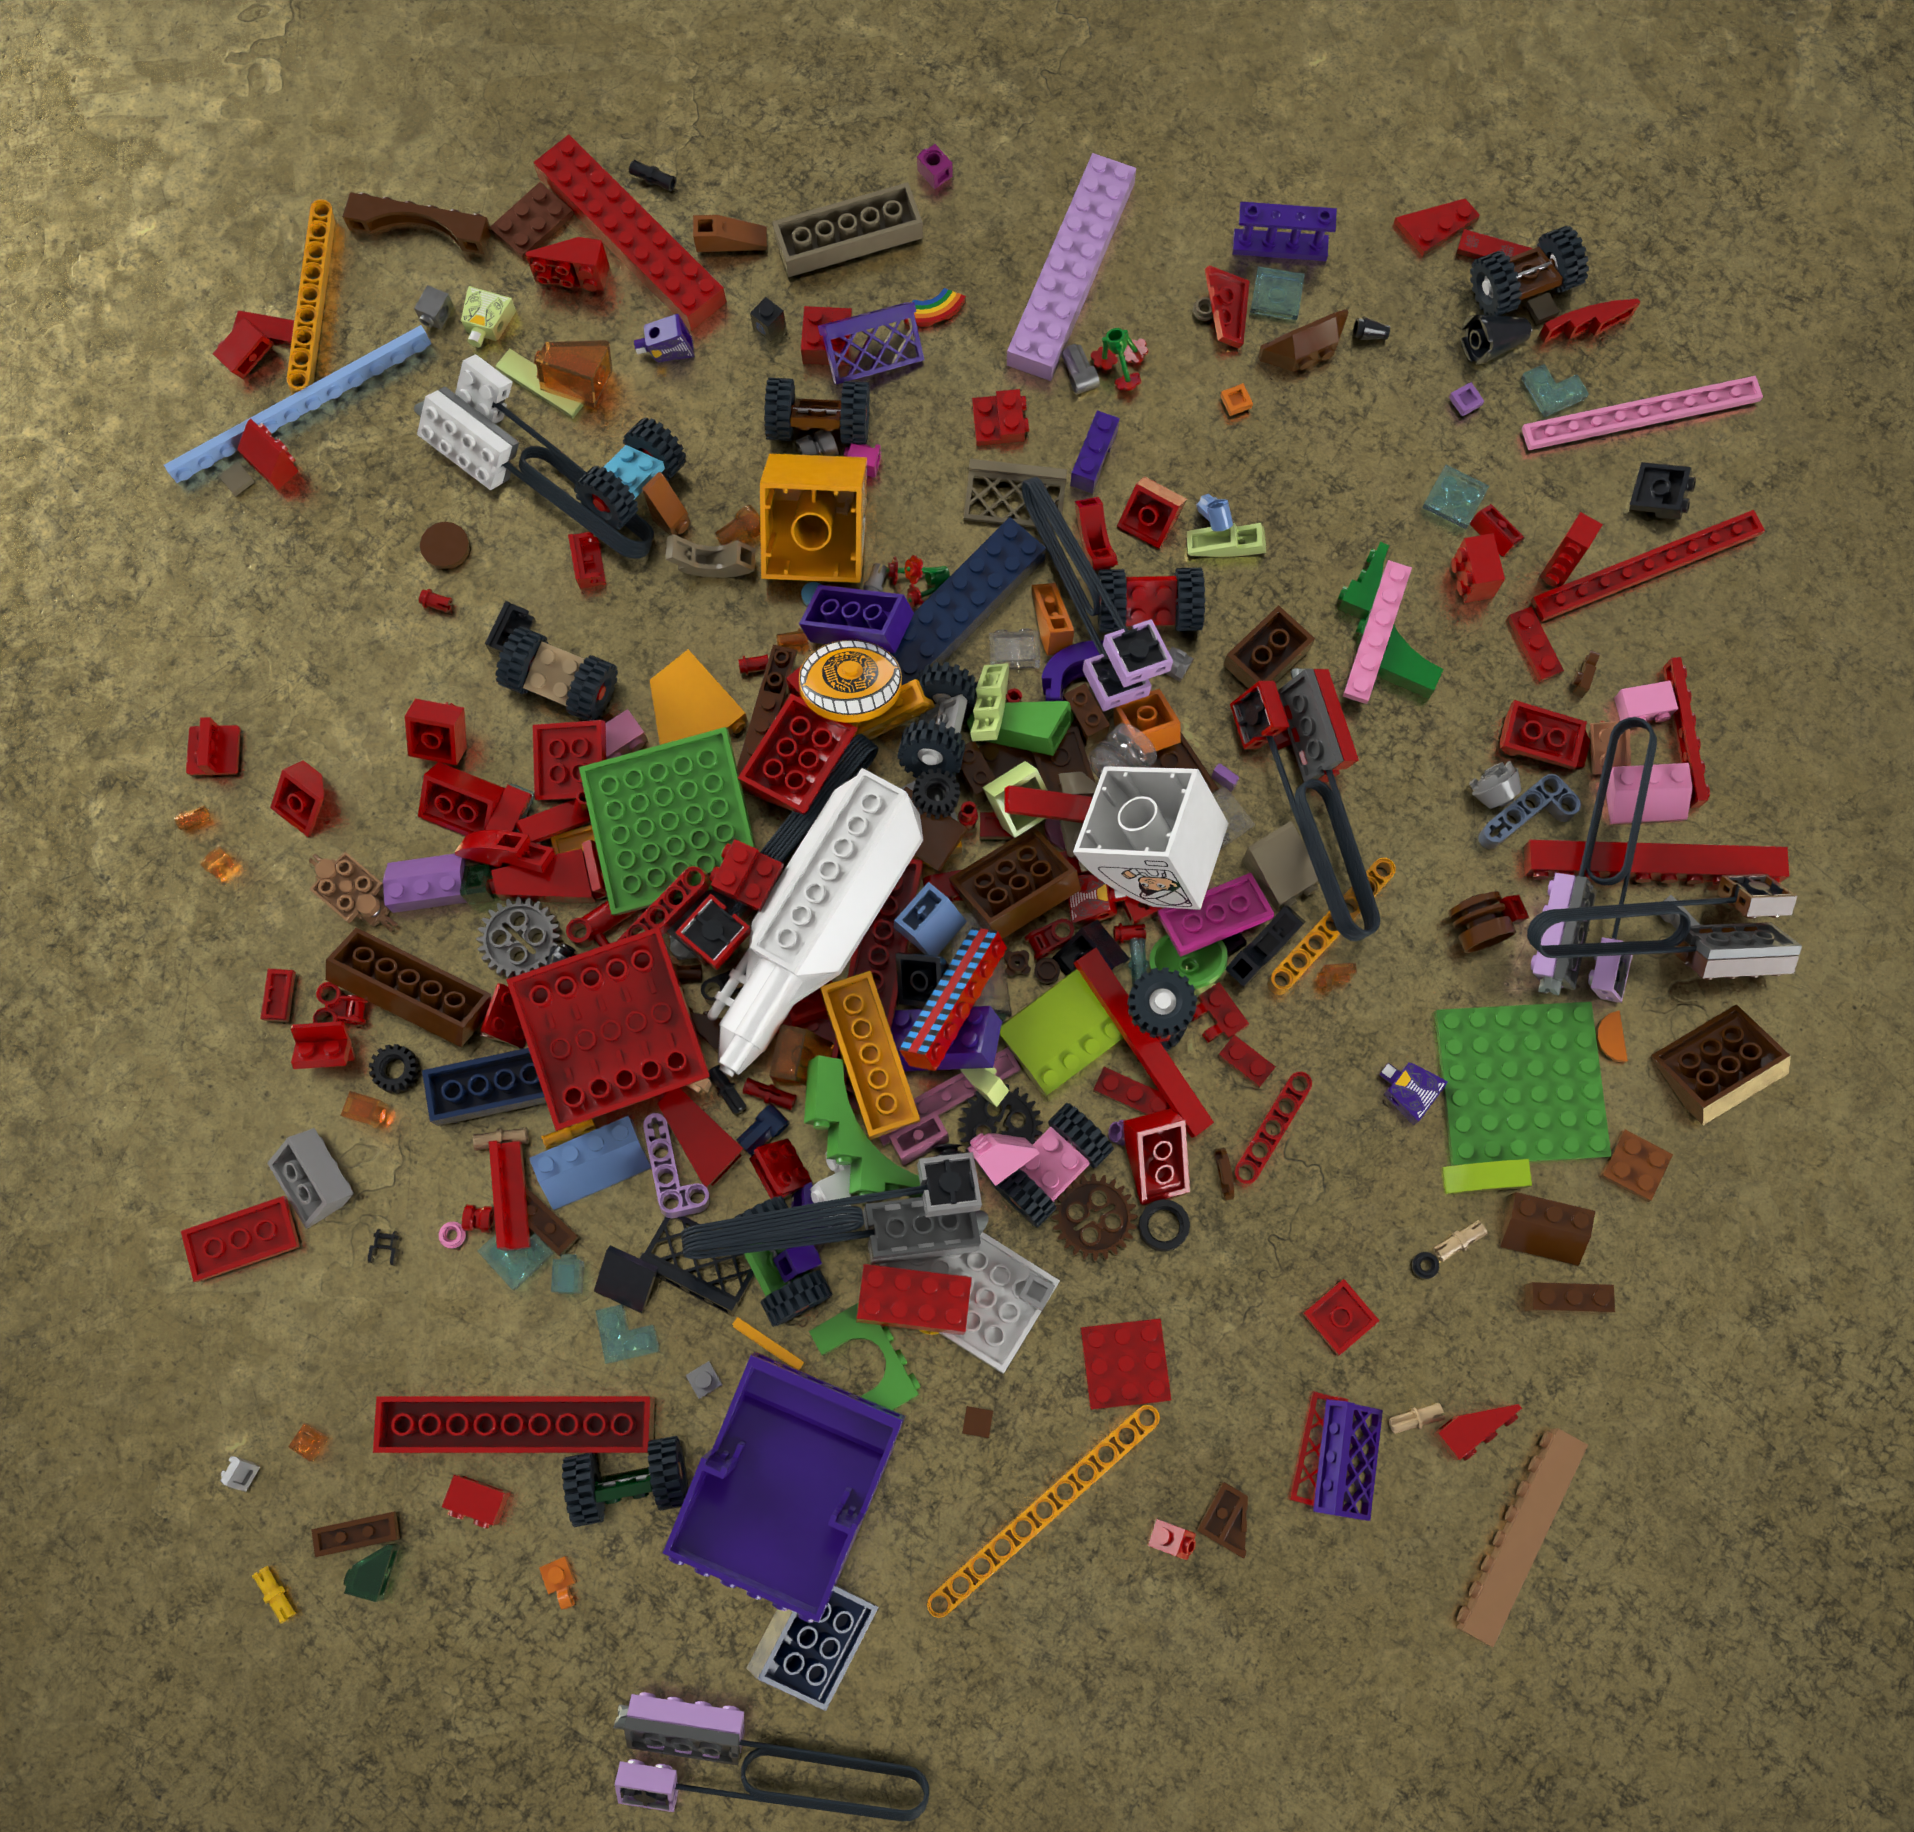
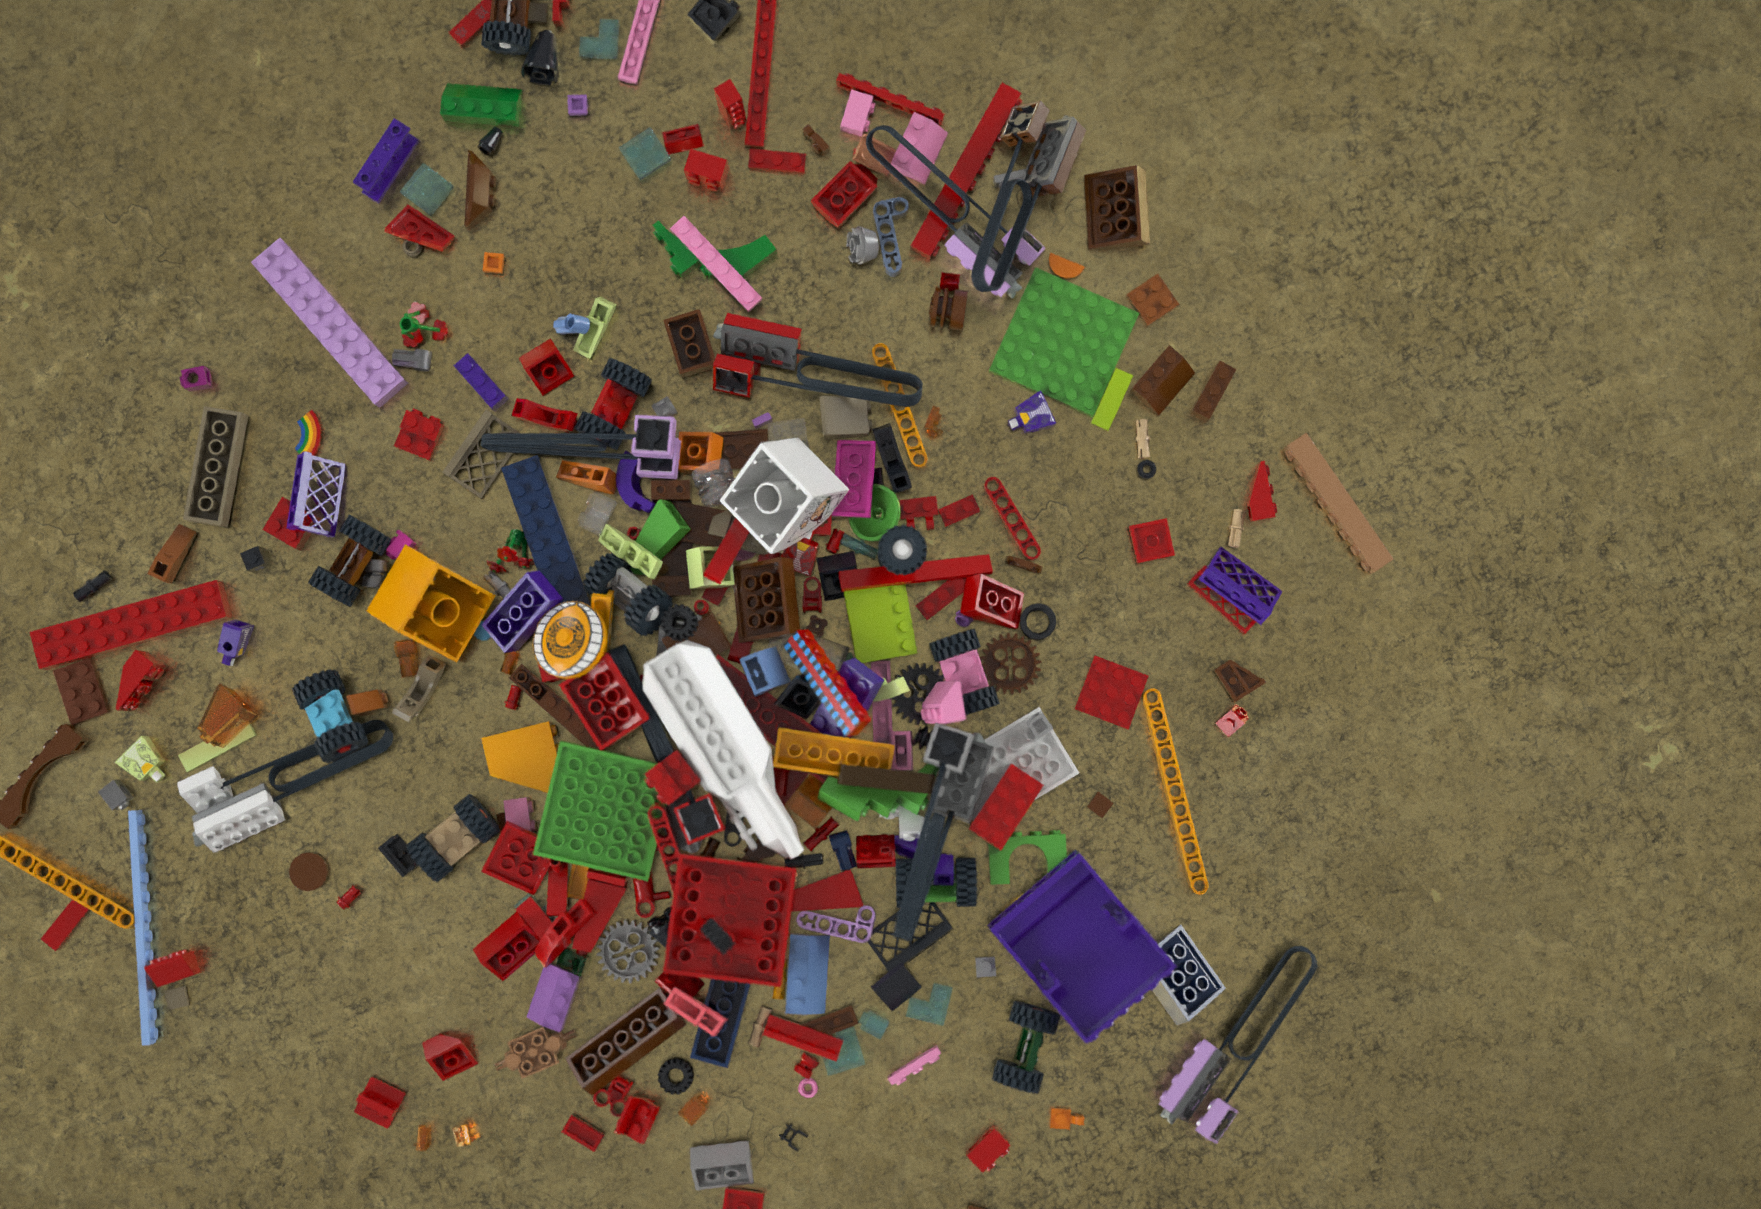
camera: 65 degrees left, 10 degrees up
red brick [212,318,274,379] -> none
red brick [373,1396,655,1453] -> none
red brick [404,698,467,765] -> none
red hinge [568,532,606,589] -> none
light orange tile [732,1317,806,1371] -> none
reddish brown plate [1034,958,1060,984] -> none
red wing [1394,198,1480,257] -> none
none -> green slope [440,83,523,127]
none -> coral slope [664,987,727,1036]
none -> black tyre [700,918,736,955]
none -> dark brown beam [837,764,935,794]
none -> bright pink plate [888,1044,941,1085]

